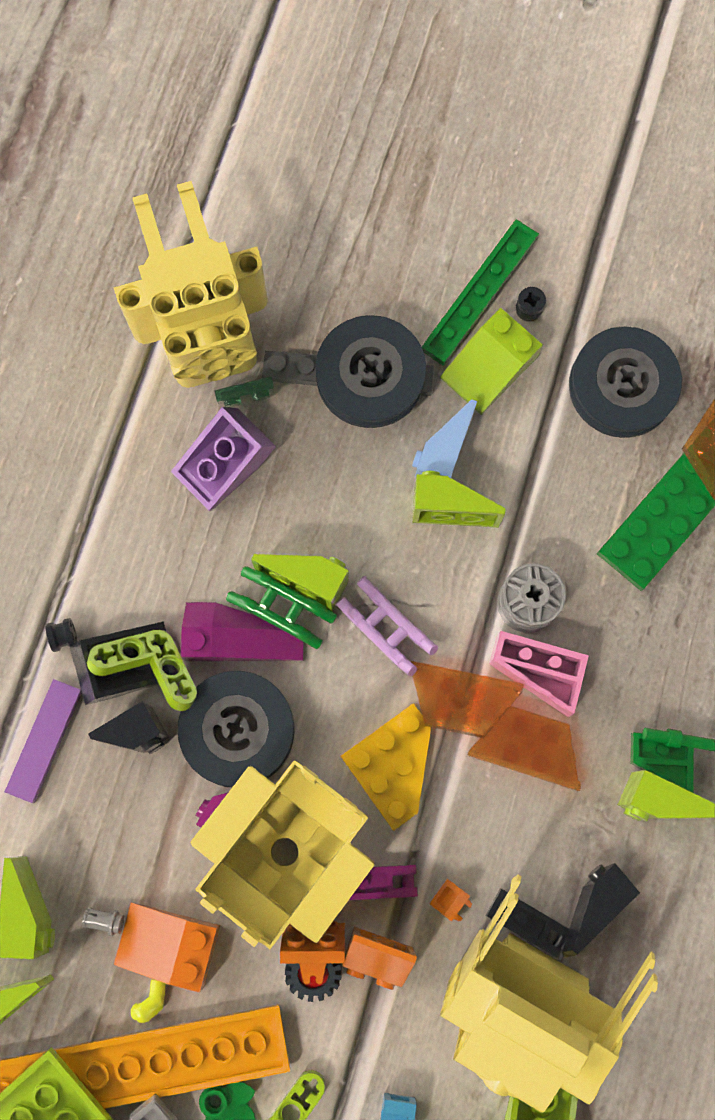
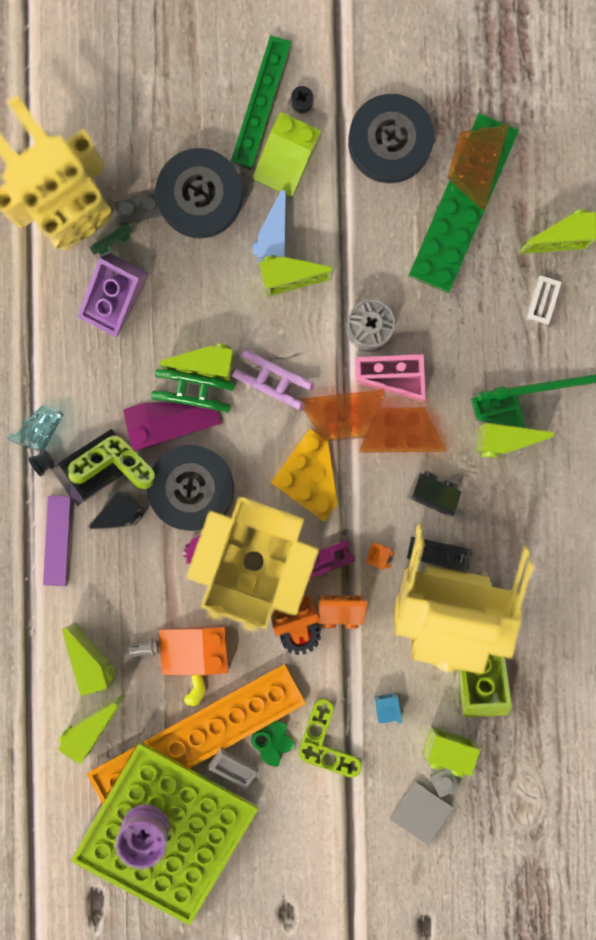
camera: 20 degrees left, 10 degrees up
black slope [561,863,640,958] -> none
none -> clear light blue wing [7,405,64,453]
none -> black slope [407,471,462,516]

